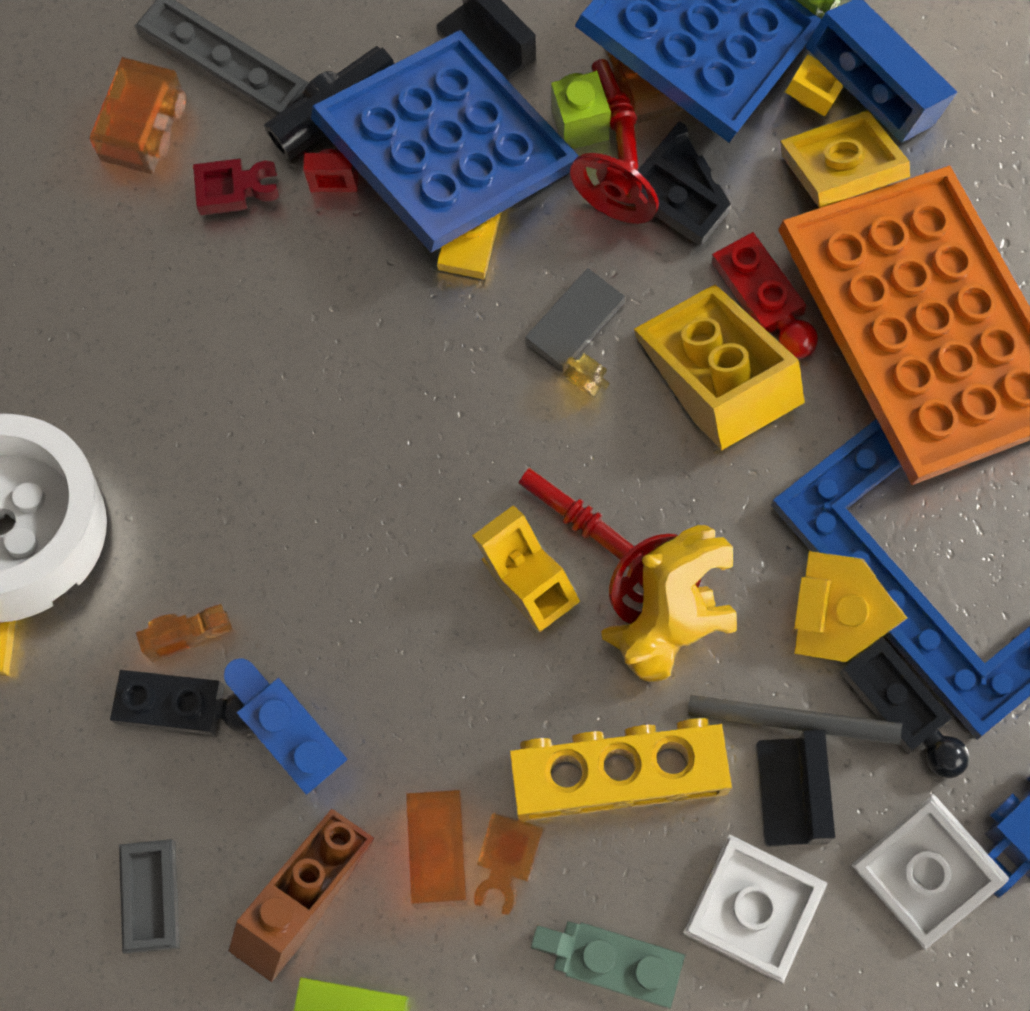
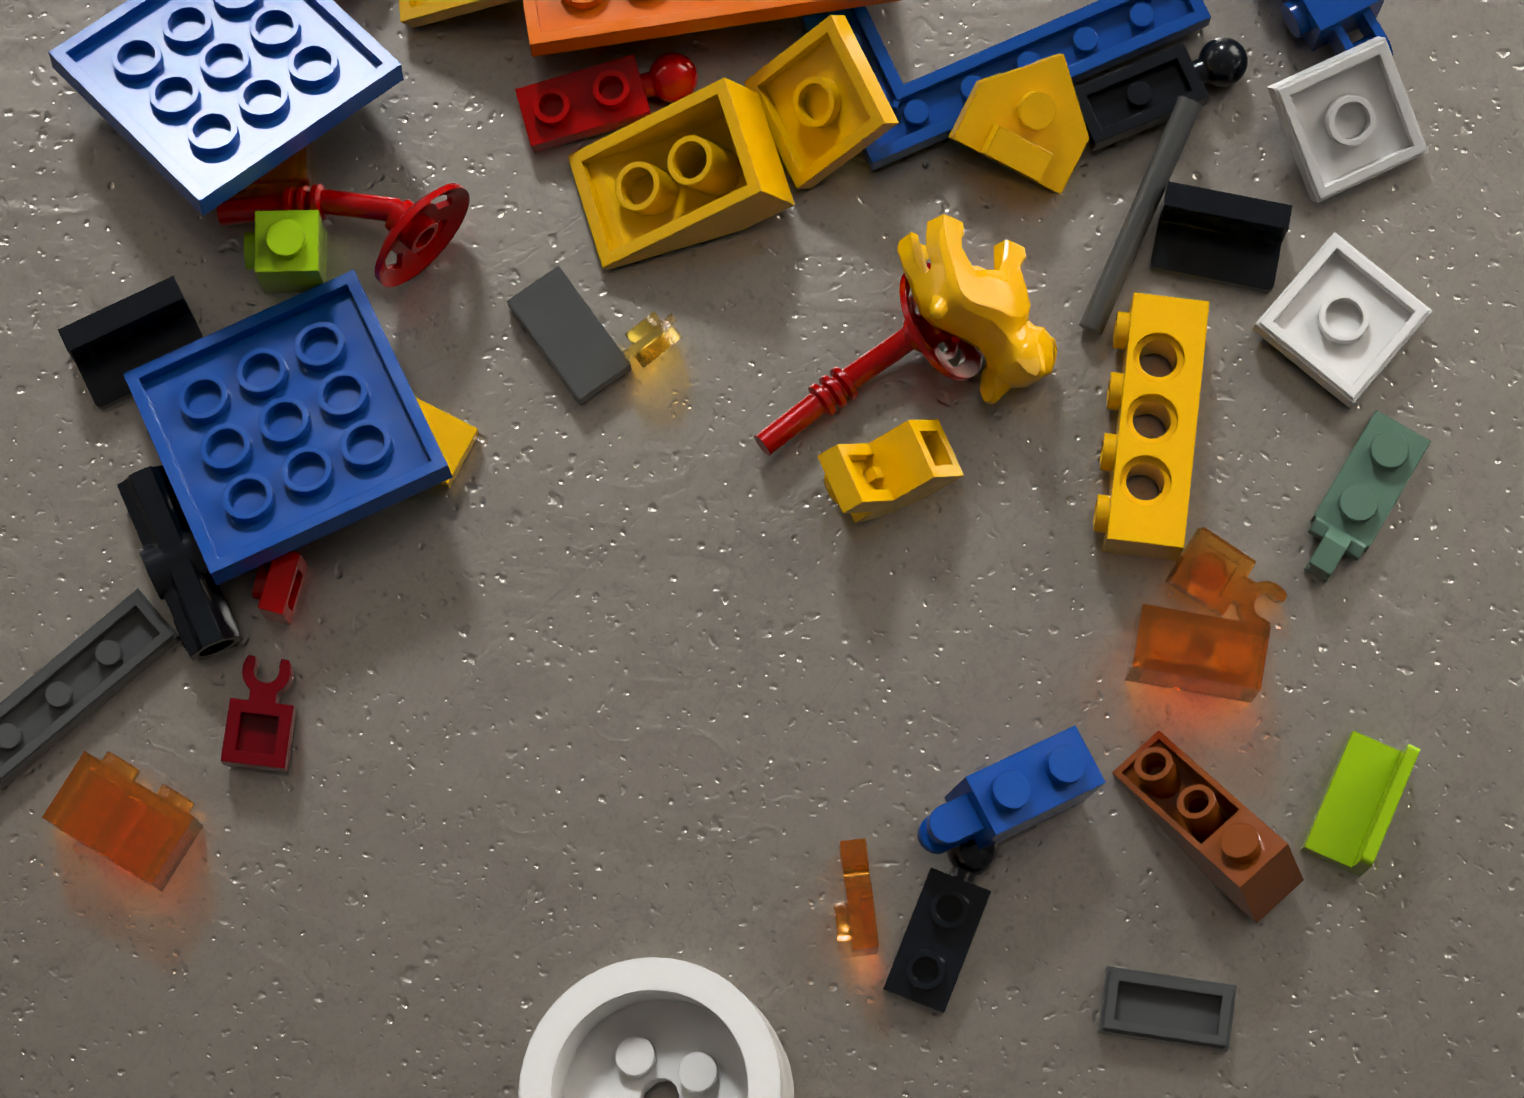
camera: 80 degrees left, 5 degrees up
black wing [638,121,731,247] -> none
none -> yellow plate [744,15,899,189]

